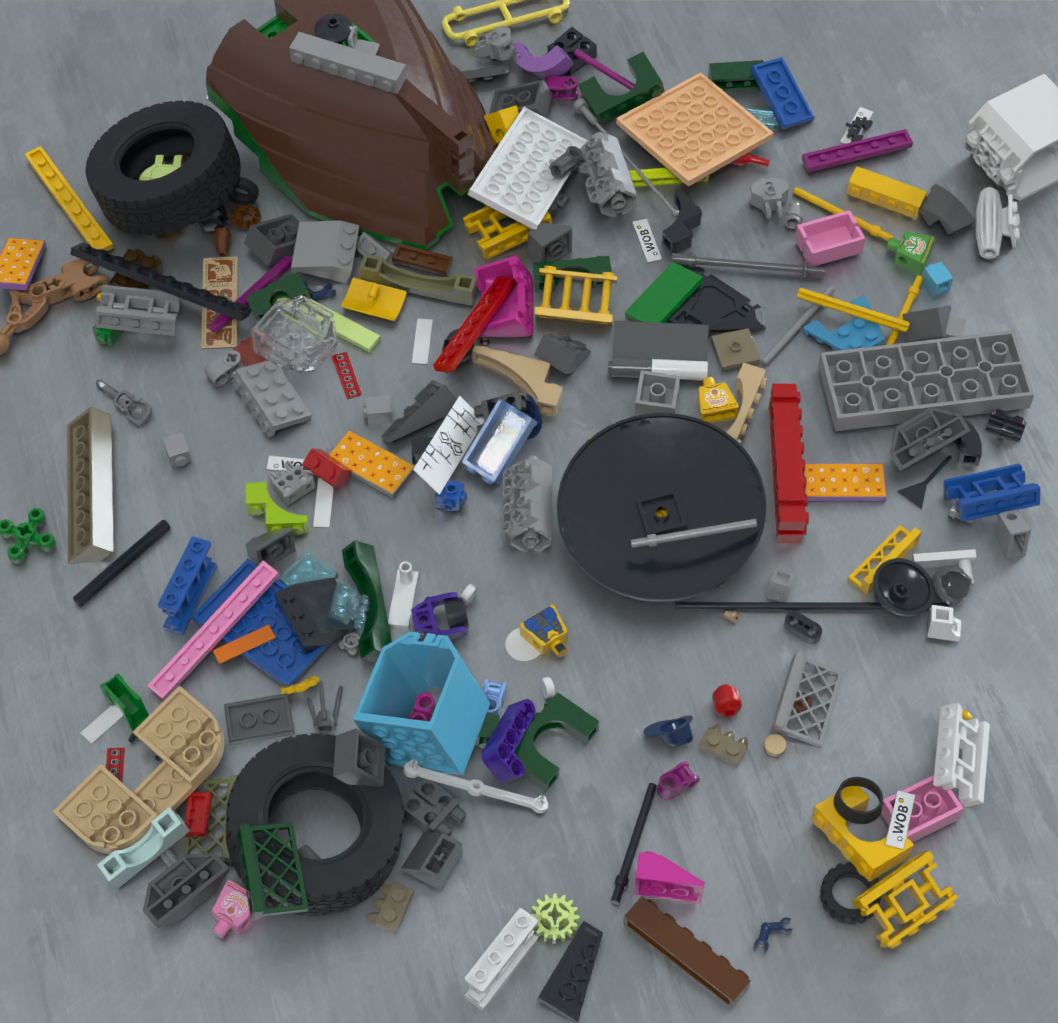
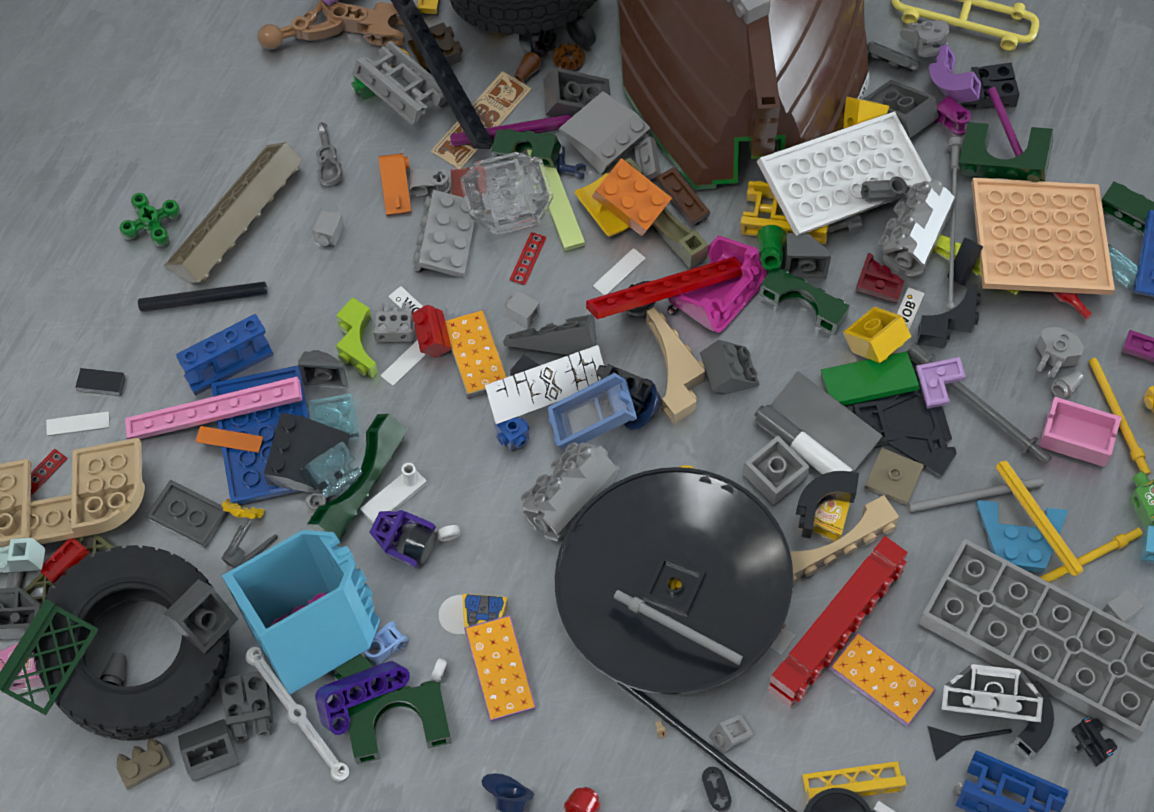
camera: 40 degrees right, 5 degrees up
green piece [100,673,149,732] -> none
yellow fence [534,266,618,326] -> none
dark grey slope [903,305,951,342] -> none
none -> black tile [75,368,125,396]
none -> orange door [378,153,411,216]
none -> light orange tile [464,615,536,721]
none -> orange brick [592,158,672,236]
none -> green plant [757,225,786,270]
none -> black arch [795,471,859,539]
none -> yellow brick [843,306,911,363]
none -> dark red wing [855,253,904,303]
none -> lavender tile [916,357,966,409]
none -> black tile [947,237,983,286]

